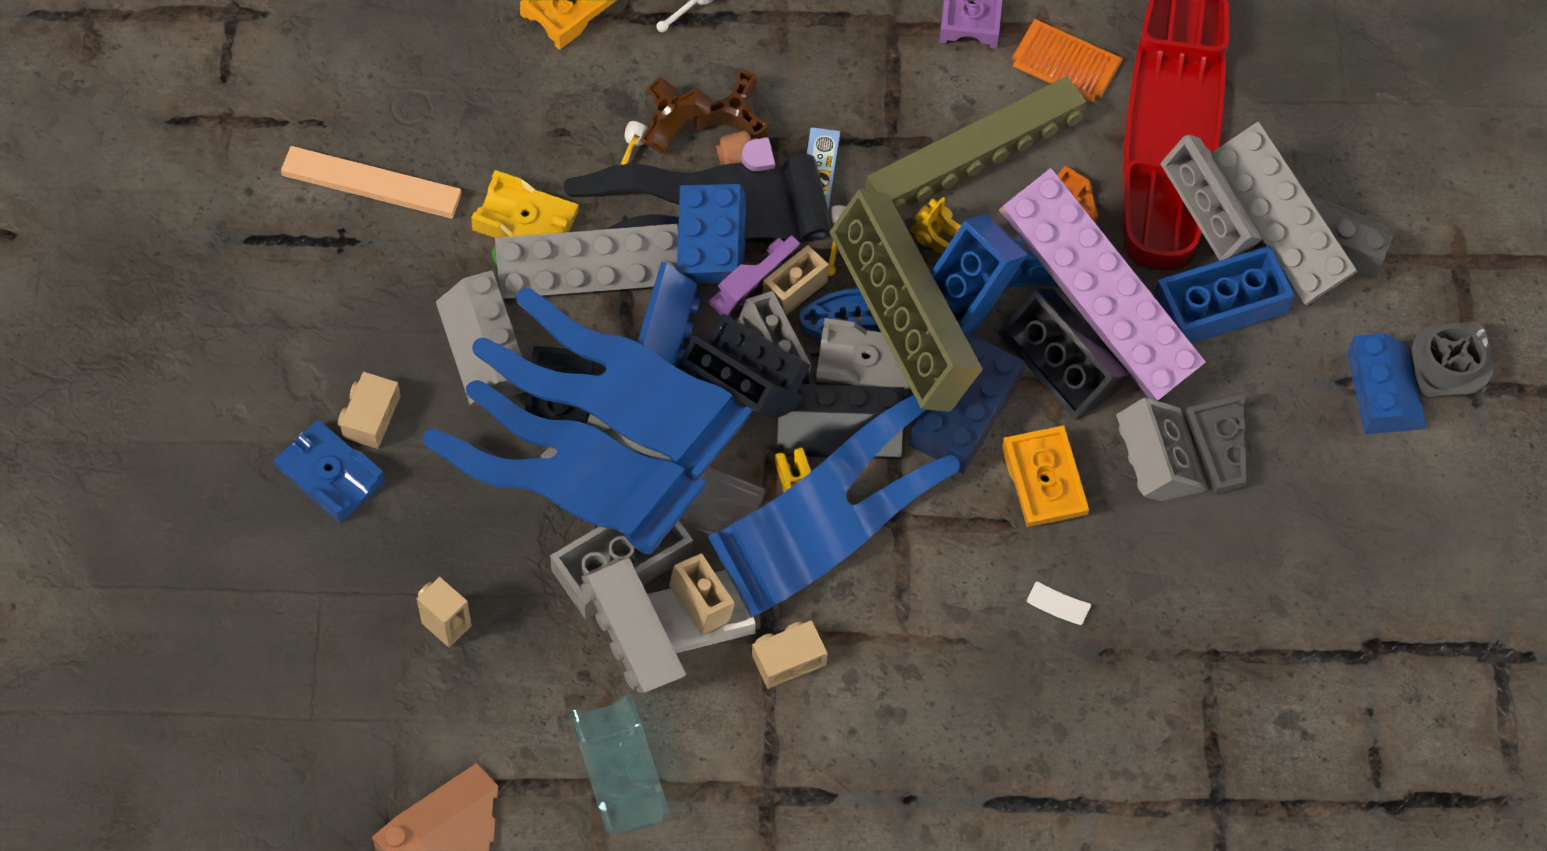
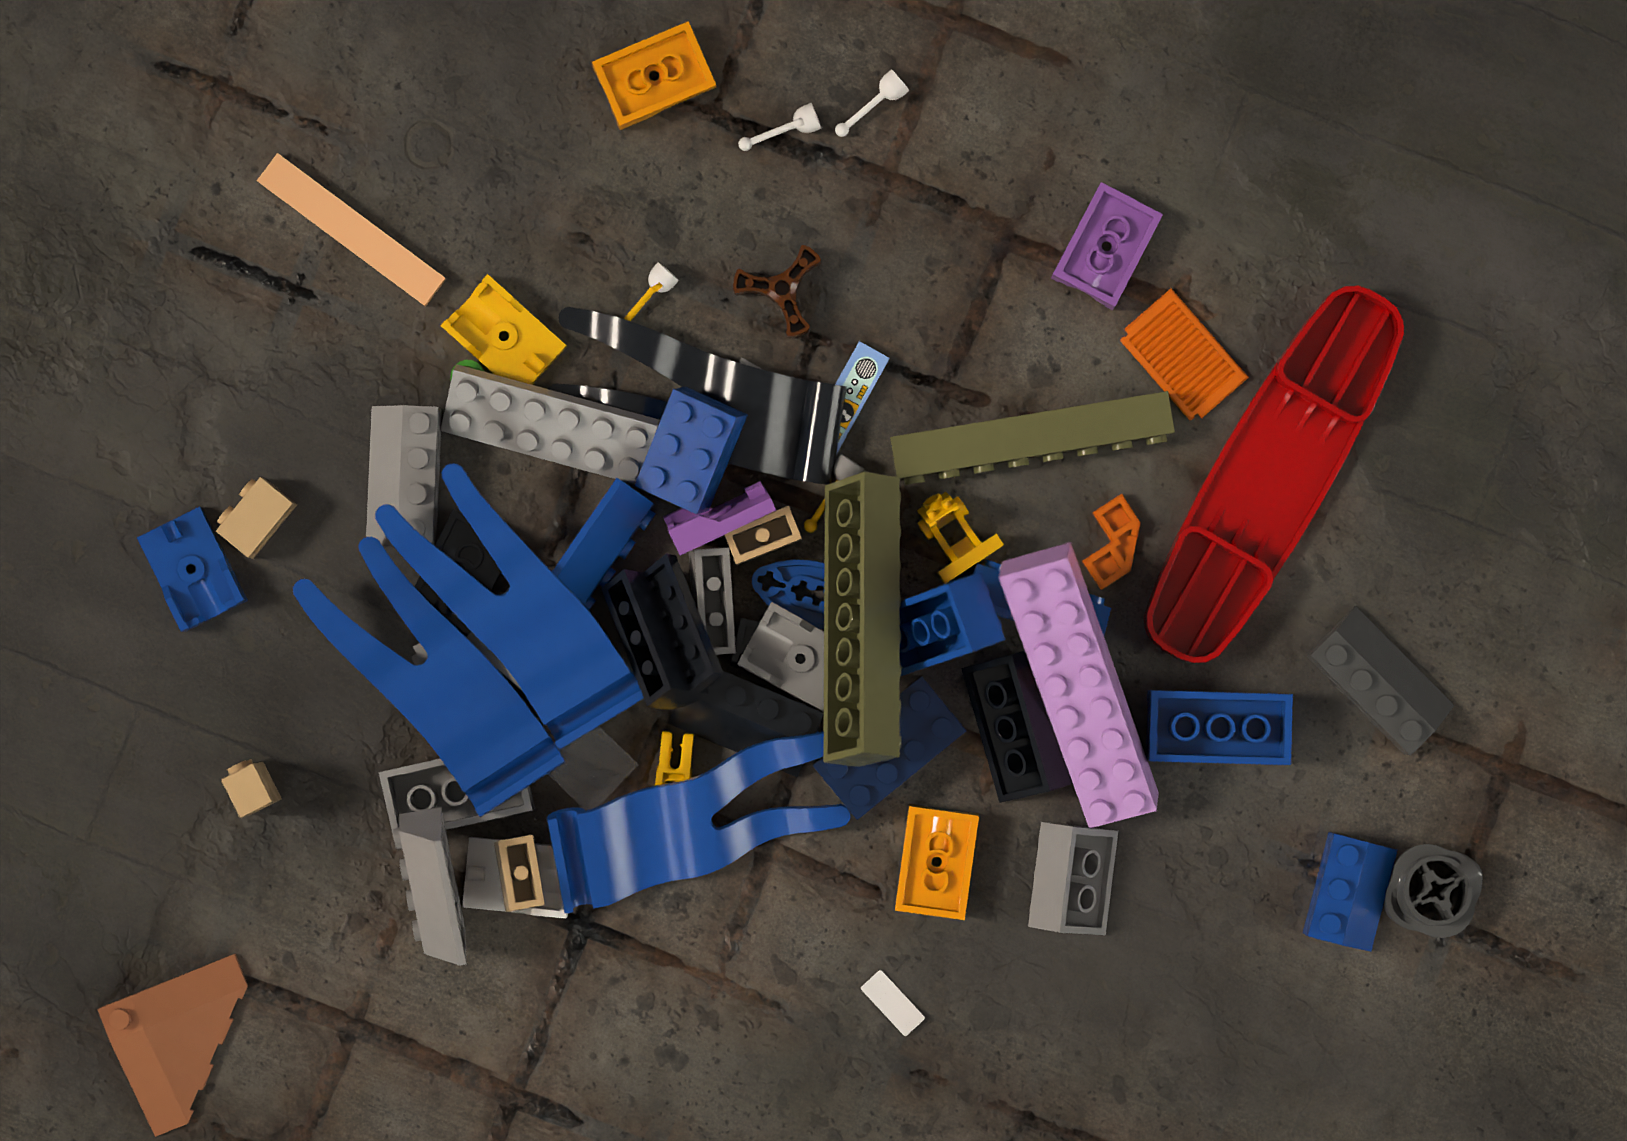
camera: 25 degrees right, 25 degrees up
clear light blue piece [569,693,670,835] -> none
reddish brown piece [640,77,711,154] -> none
nougat head [716,131,757,165] -> none
lavender tile [741,138,775,171] -> none
tan brick [752,620,828,689] -> none
light grey slope [1160,134,1262,261] -> none
dark grey wing [1185,394,1246,494] -> none
light grey plate [1211,121,1358,306] -> none

